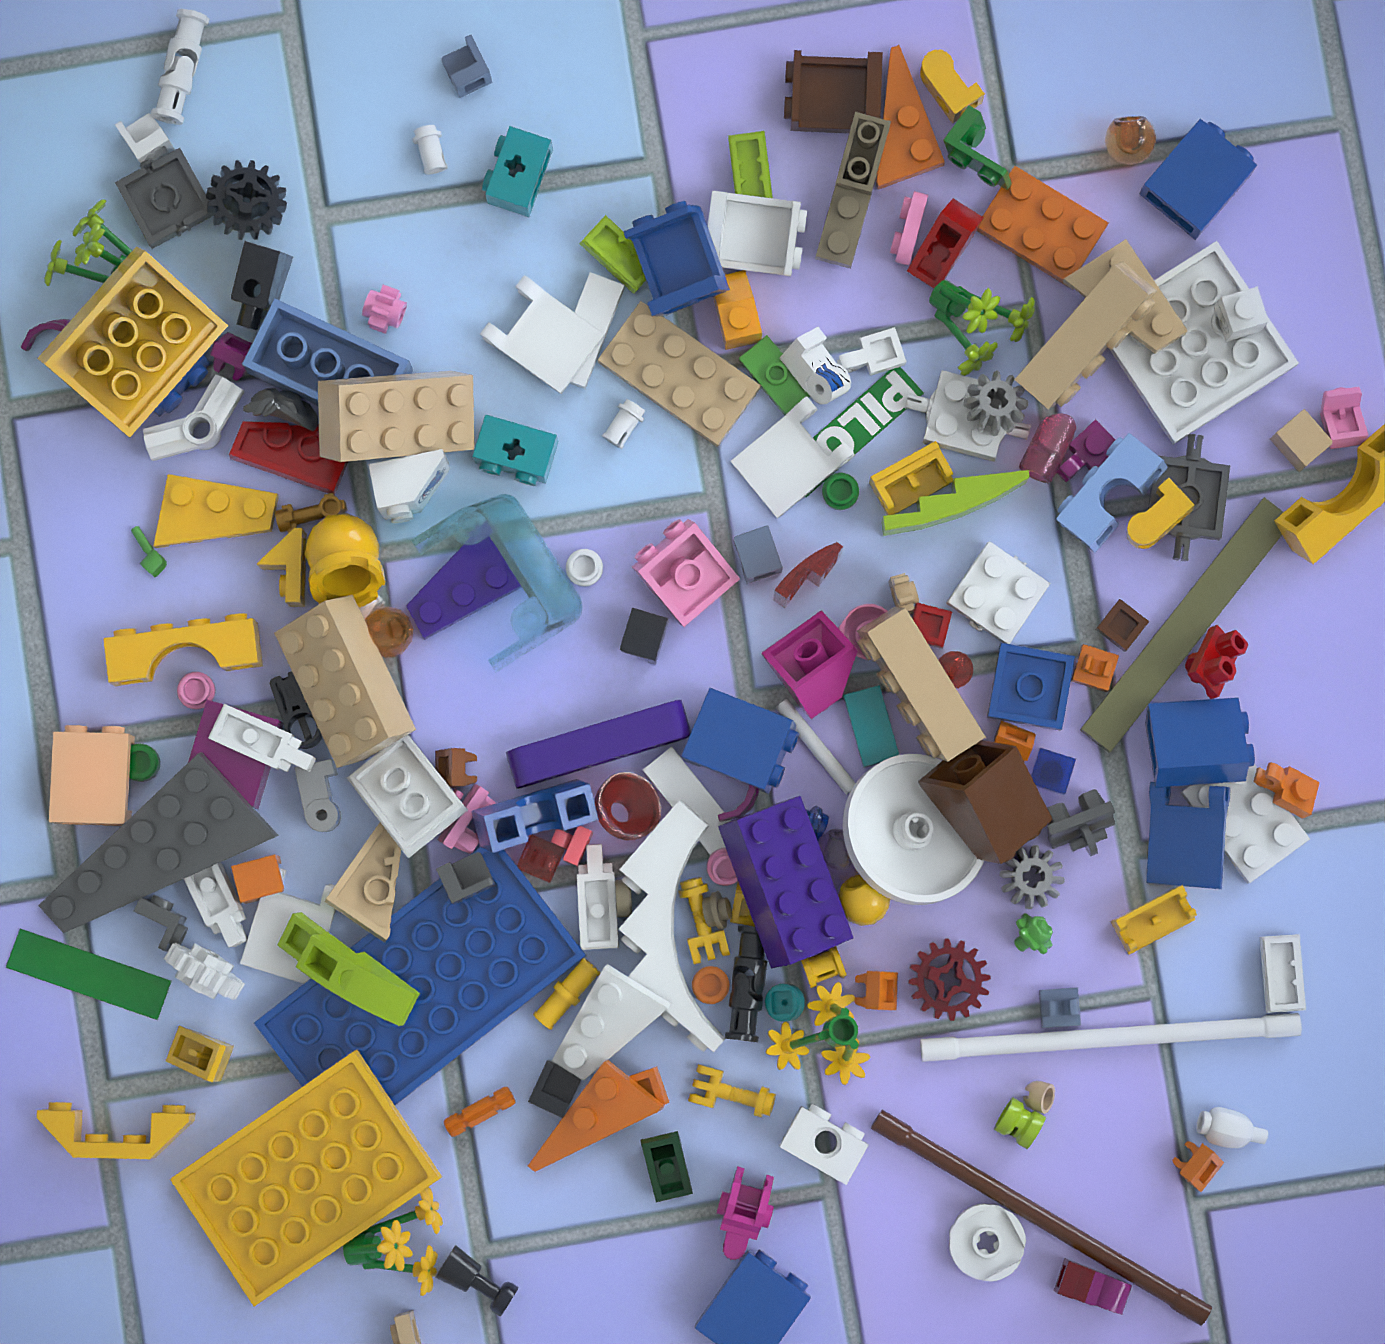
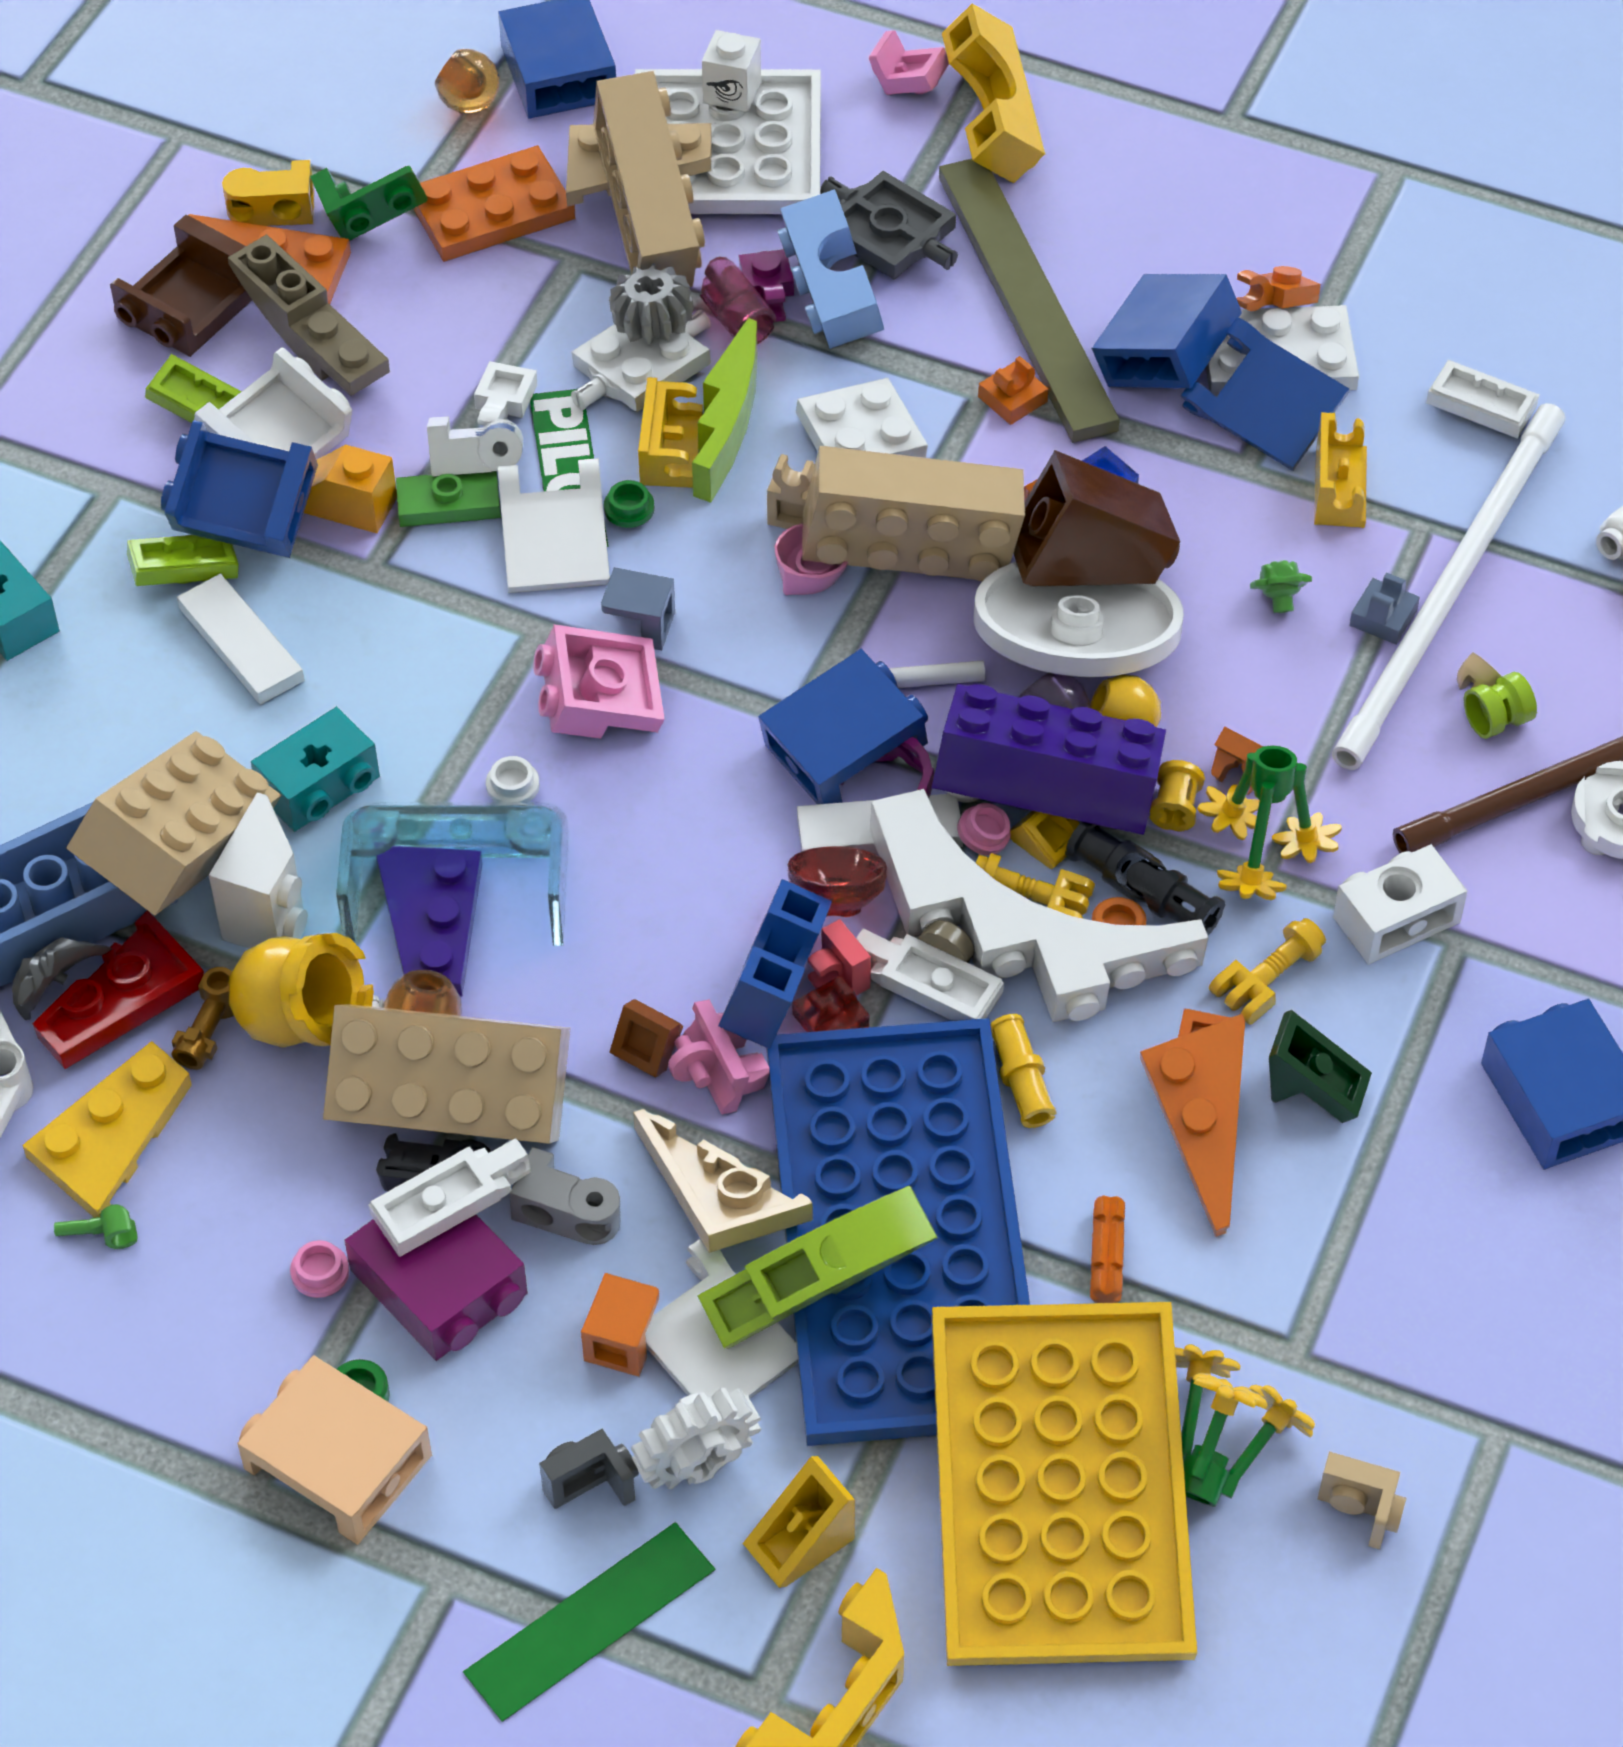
camera: 60 degrees left, 30 degrees down
dark grey wing [38,752,279,933] -> none
yellow arch [103,613,263,686] -> none
white hinge [184,862,248,948] -> none
yellow slope [257,528,307,607] -> none
white tile [347,735,468,858] -> none
bright pink gear [362,284,407,334] -> none
black piece [435,1245,519,1317] -> none
dark grey panel [436,852,496,905] -> none
white flag [480,275,605,394] -> none
dark purple beam [506,700,691,789] -> none
black panel [528,1060,581,1118] -> none
white wing [552,964,672,1081] -> none
tan plate [598,301,761,447] -> none
white pin [602,399,645,449] -> none
black panel [620,608,669,665] -> none
dark tan plate [702,891,732,929] -> none
dark pink hinge [716,1166,774,1261] -> none
dark pink slope [761,610,858,719] -> none
teal tile [765,984,805,1022] -> none
clear red slope [773,542,843,608] -> none
teal tile [843,685,899,768] -> none
bright pink plate [890,191,928,266] -> none
red arch [907,198,984,288] -> none
dark red gear [907,938,991,1021] -> none
plant [929,280,1035,376] -> none
blue plate [987,643,1075,731] -> none
light grey gear [999,845,1065,910] -> none
dark grey hips [1047,789,1115,856] -> none
reddish brown plate [1095,599,1149,652] -> none
yellow leg [1126,478,1194,549] -> none
red hips [1185,625,1248,699] -> none
tan panel [1270,409,1333,472] -> none

